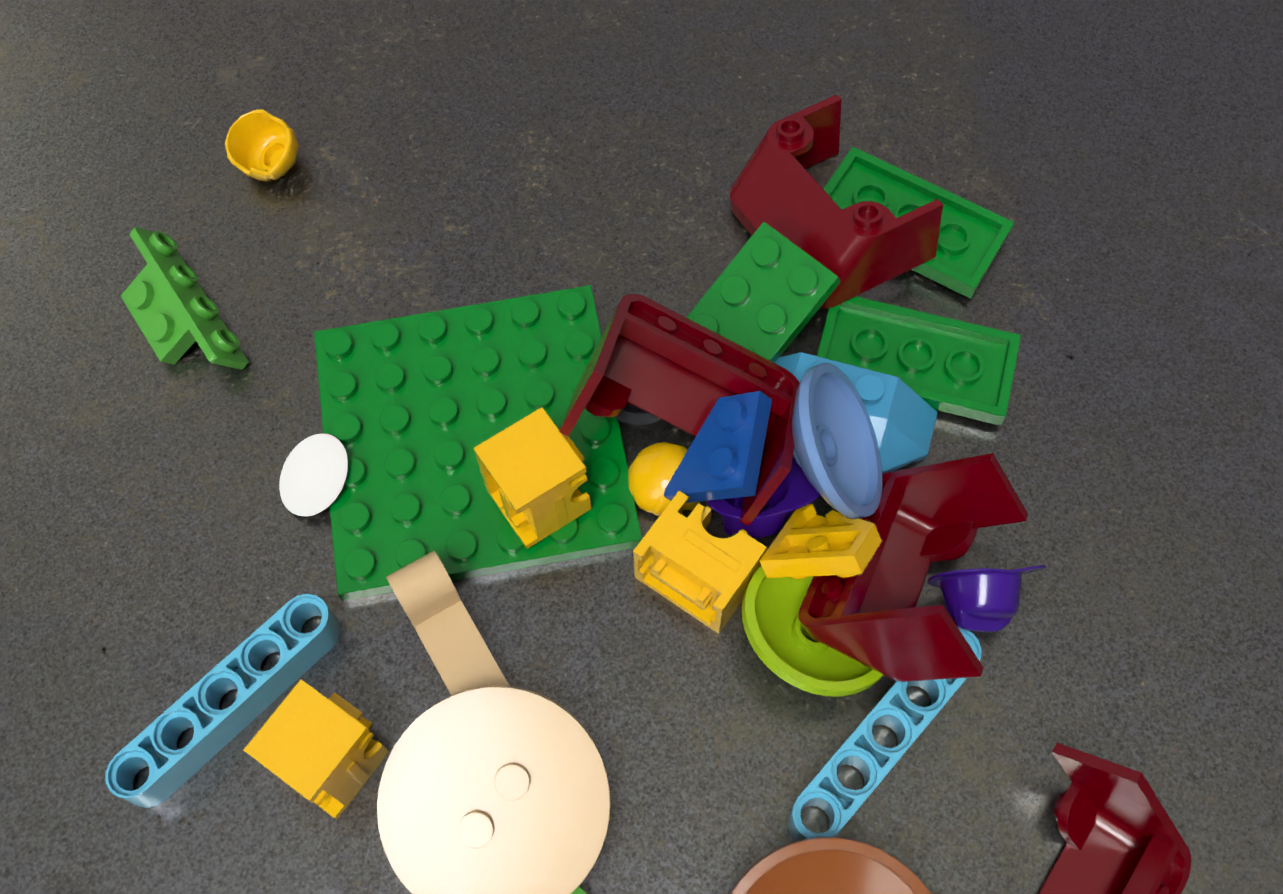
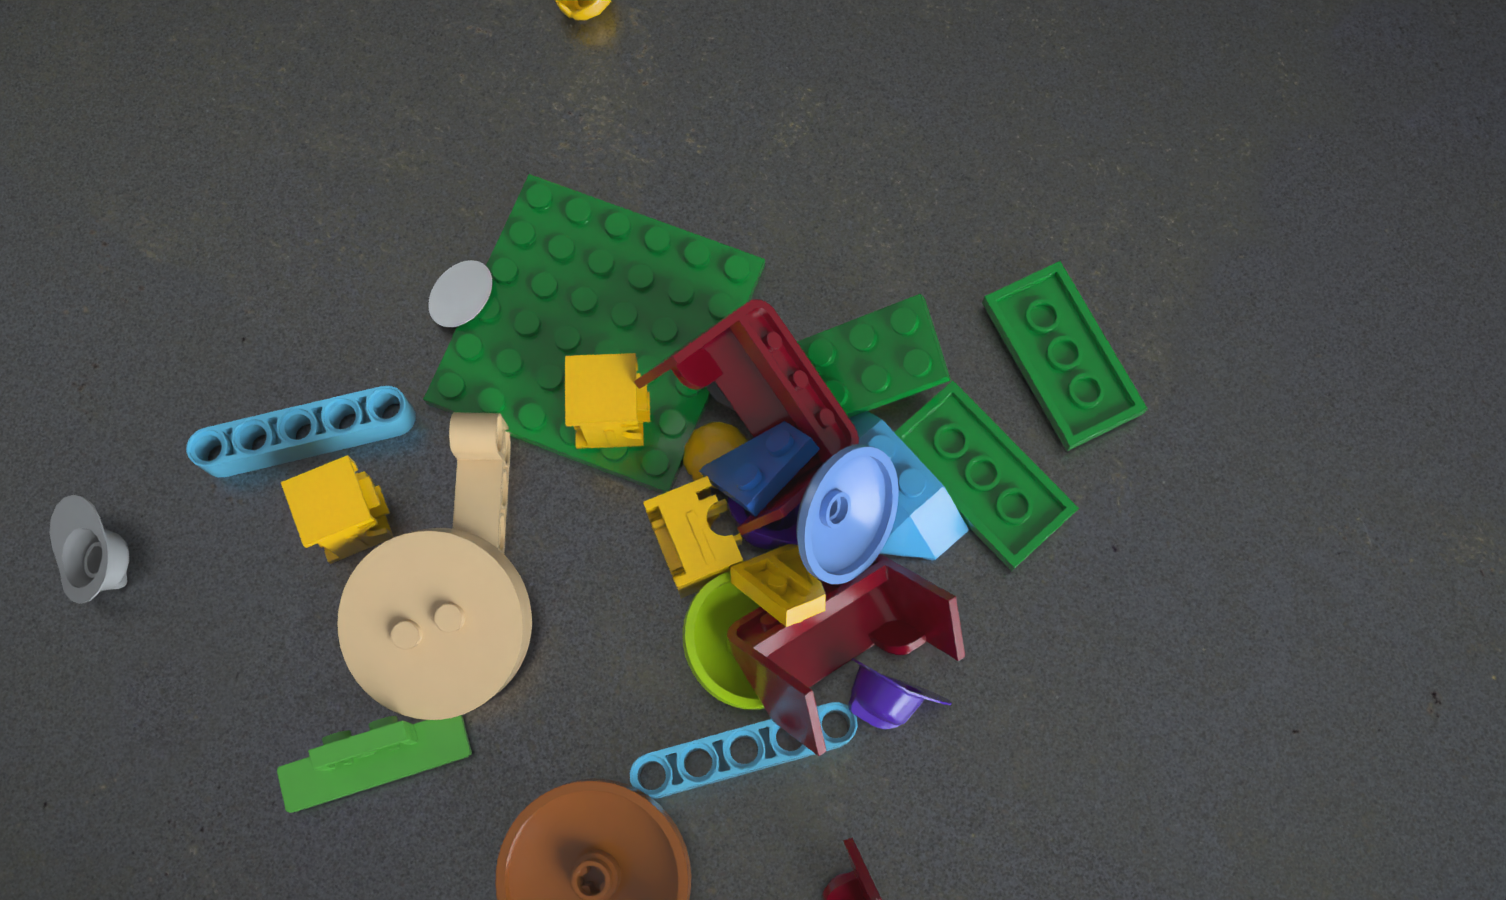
camera: 30 degrees right, 10 degrees up
bright green bracket [121,227,249,370] -> none
dark red windscreen [730,94,943,308] -> none

